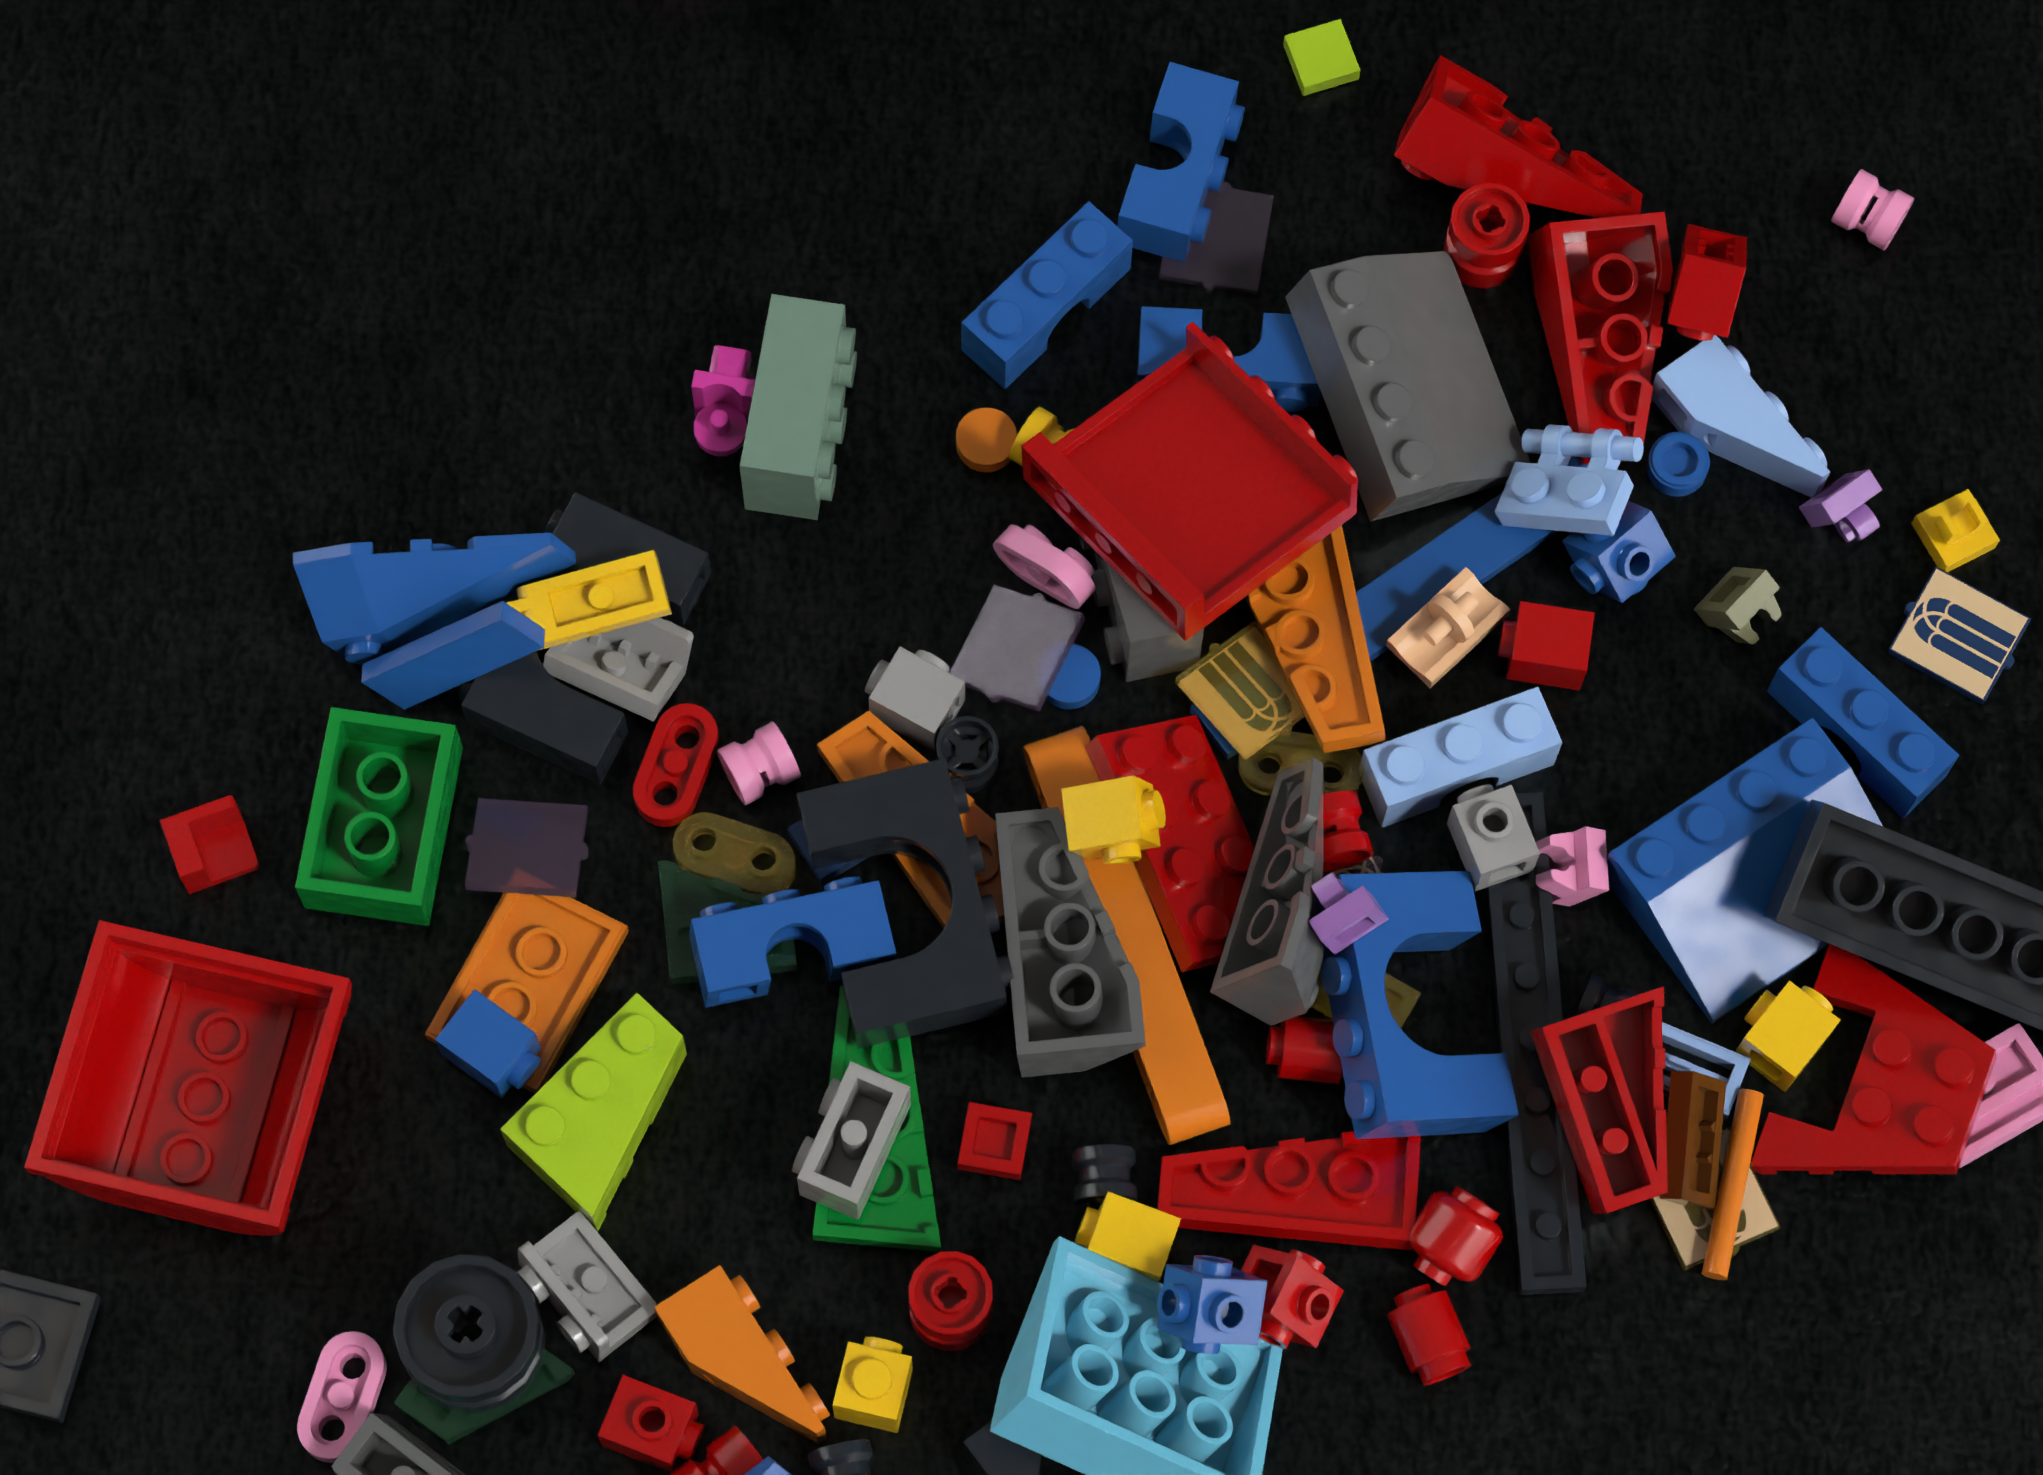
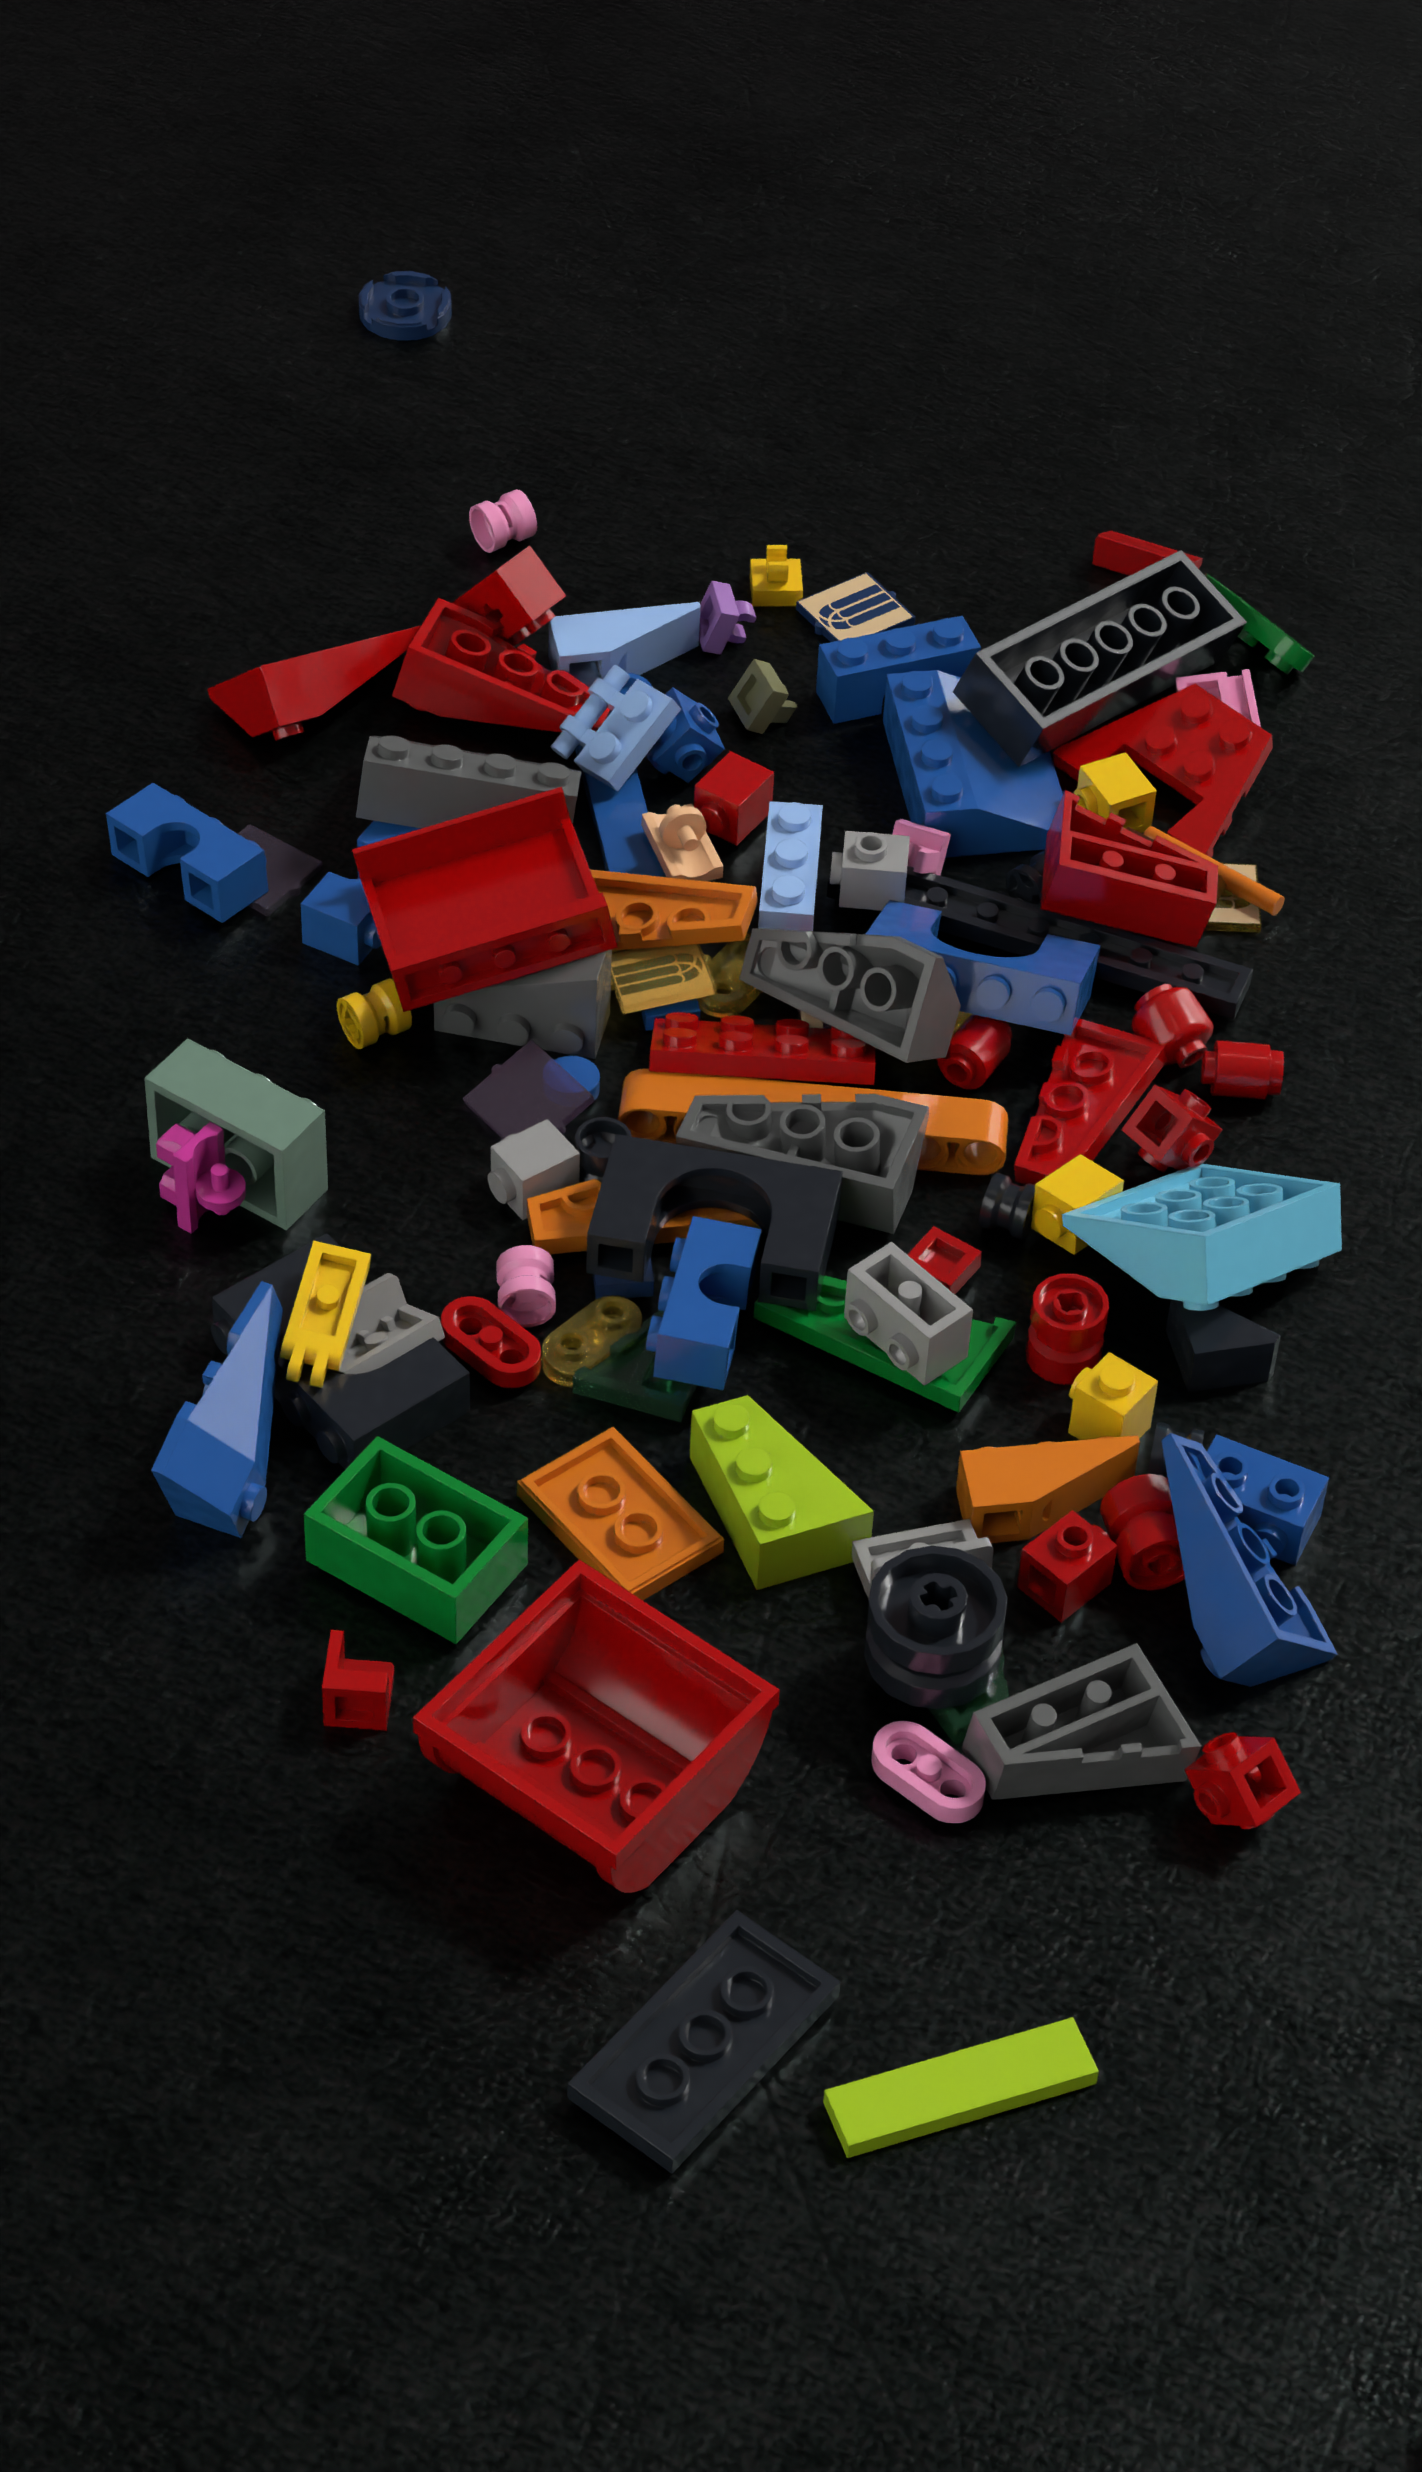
camera: 65 degrees left, 25 degrees down
blue tile [361,601,545,710] -> none
blue brick [435,989,541,1099] -> none
clear purple piece [465,798,588,897] -> none
orange tile [956,408,1017,472] -> none
blue arch [961,201,1133,389] -> none
bright pink plate [993,525,1096,609] -> none
yellow brick [1061,775,1166,864] -> none
blue brick [1157,1255,1267,1354] -> none
lime tile [1283,19,1361,96] -> none
medium lavender tile [1309,872,1389,954] -> none
red wheel [1444,182,1530,289] -> none

